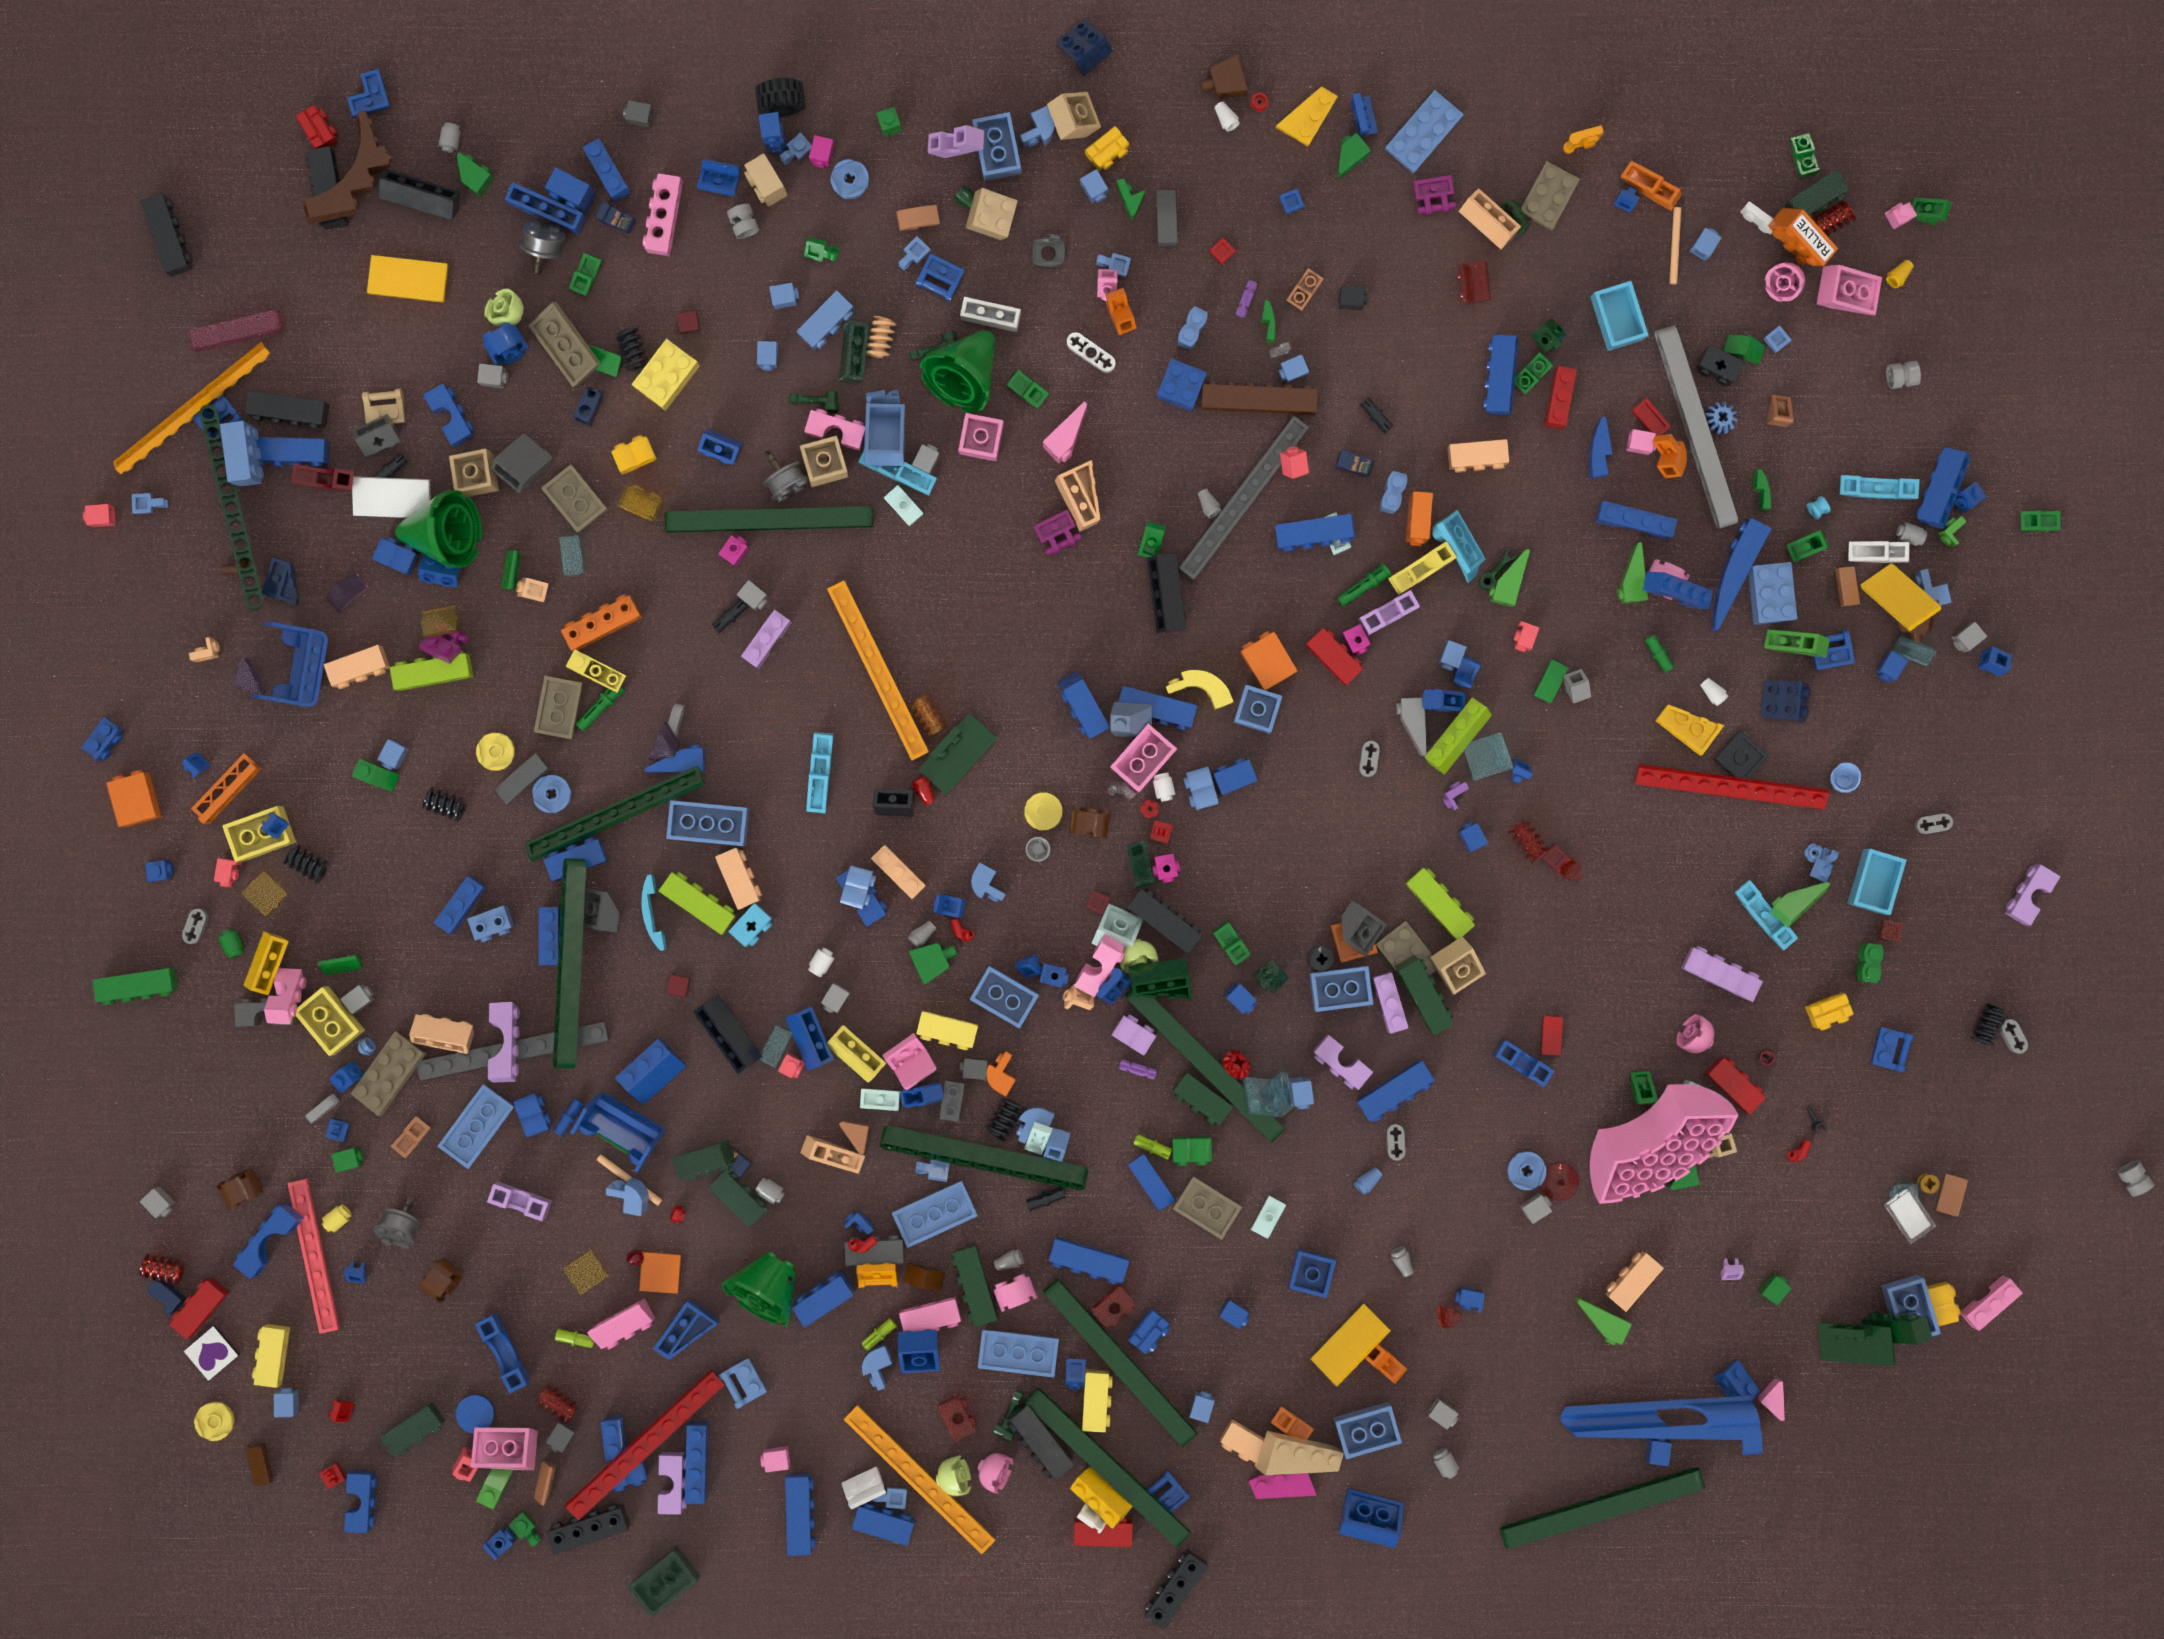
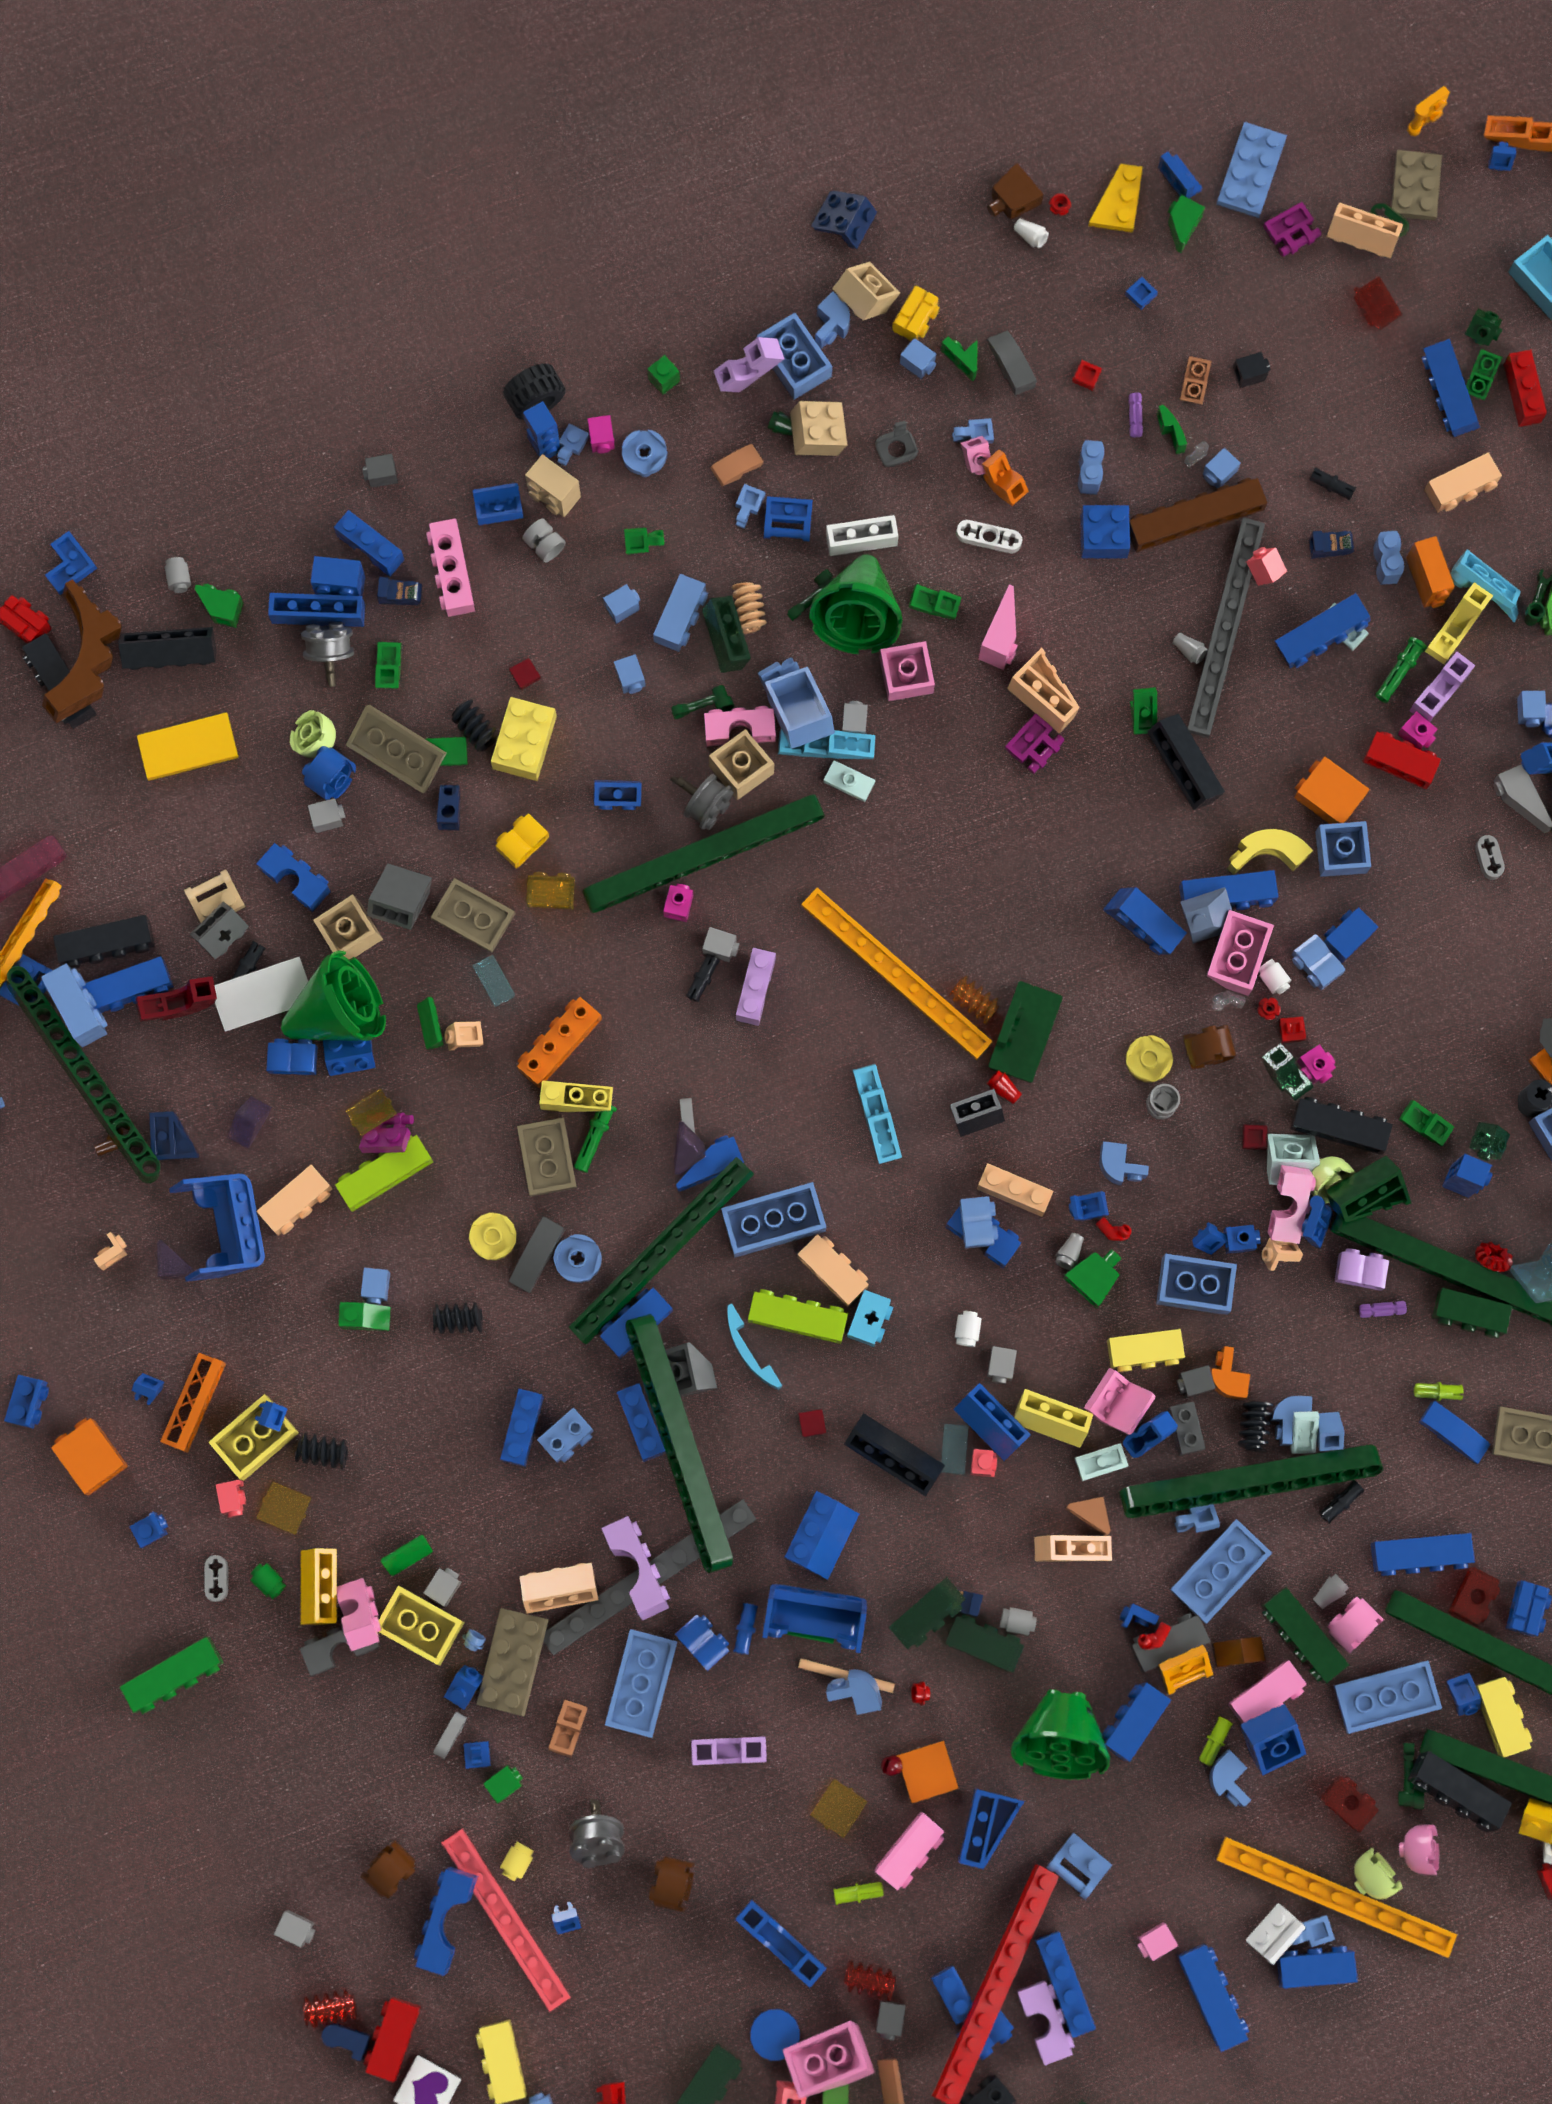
camera: 15 degrees left, 10 degrees down
green brick [1173,1136,1212,1166] -> none

